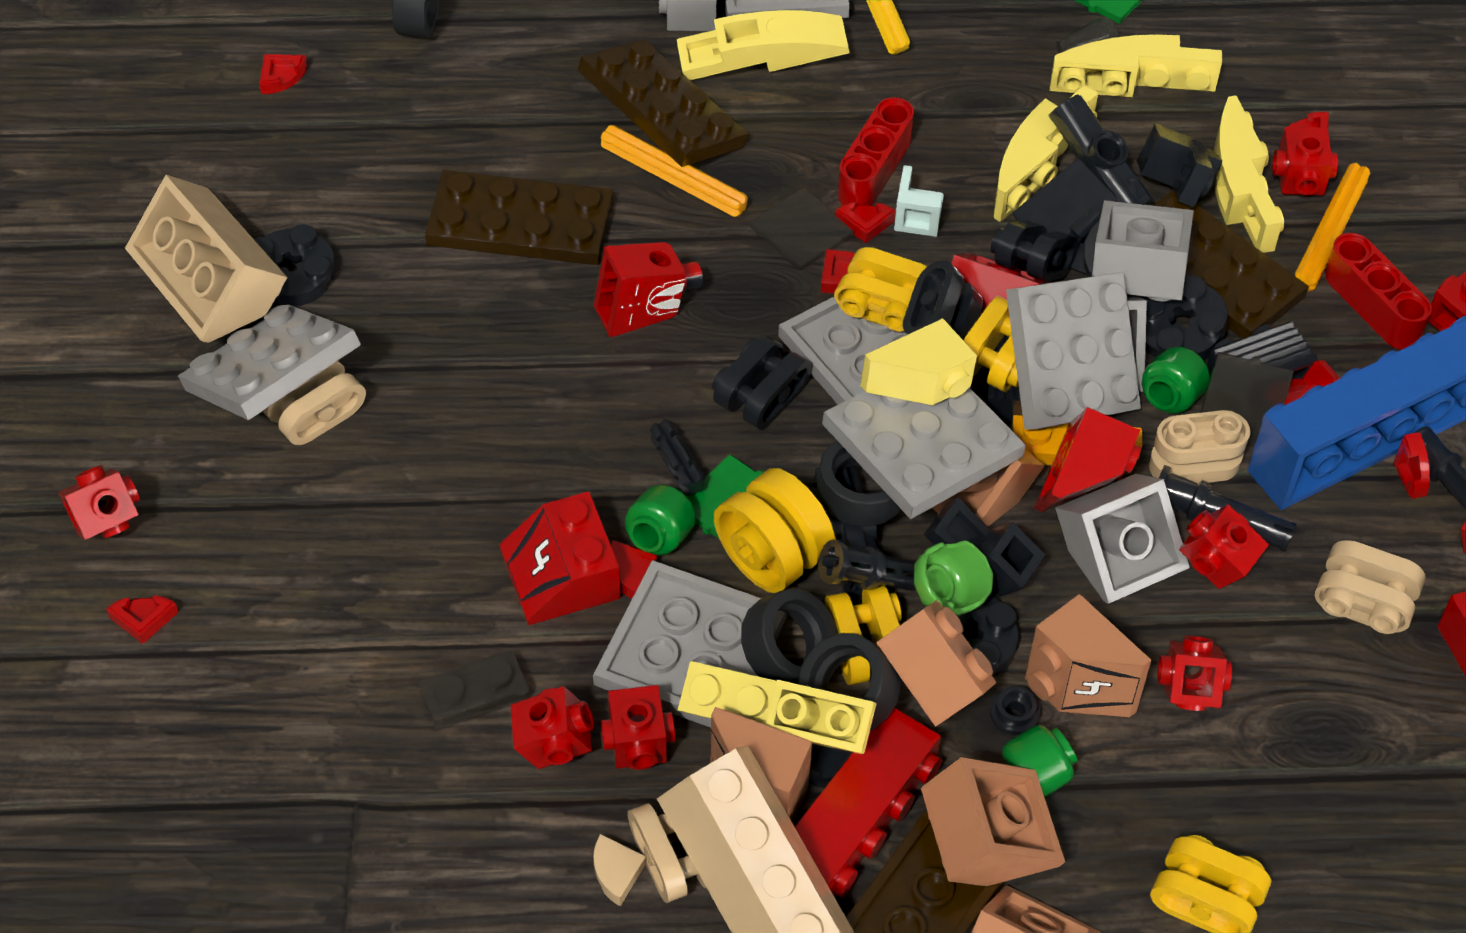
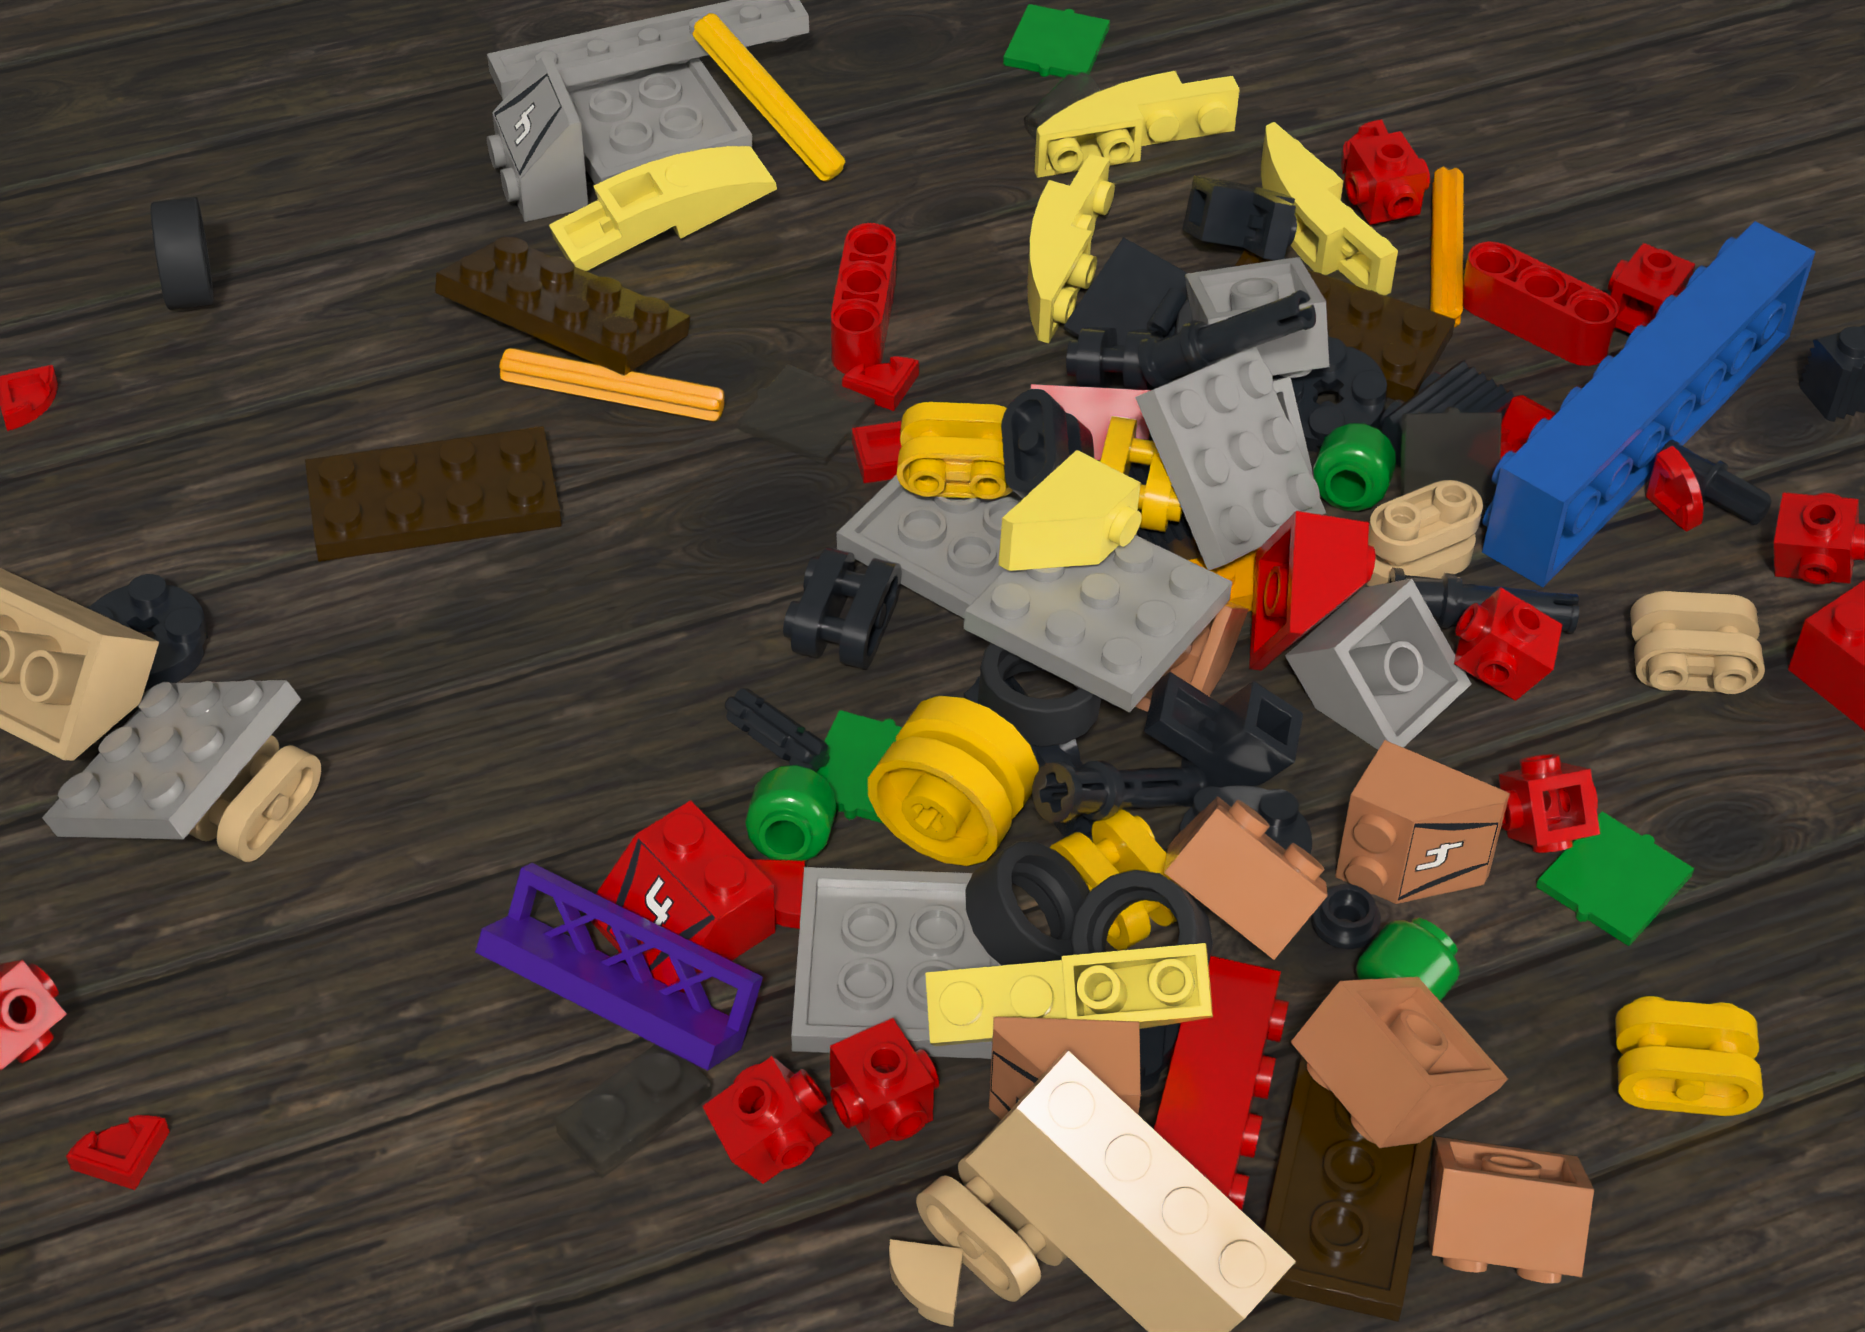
camera: 20 degrees left, 5 degrees down
red torso [593,242,703,337] -> none
light aqua panel [894,165,944,237] -> none
bright green hair [914,541,993,616] -> none
black piece [1048,94,1154,205] -> none
none -> dark purple fence [475,863,763,1071]
none -> black pin [1138,290,1316,389]
none -> green piece [1536,811,1694,946]

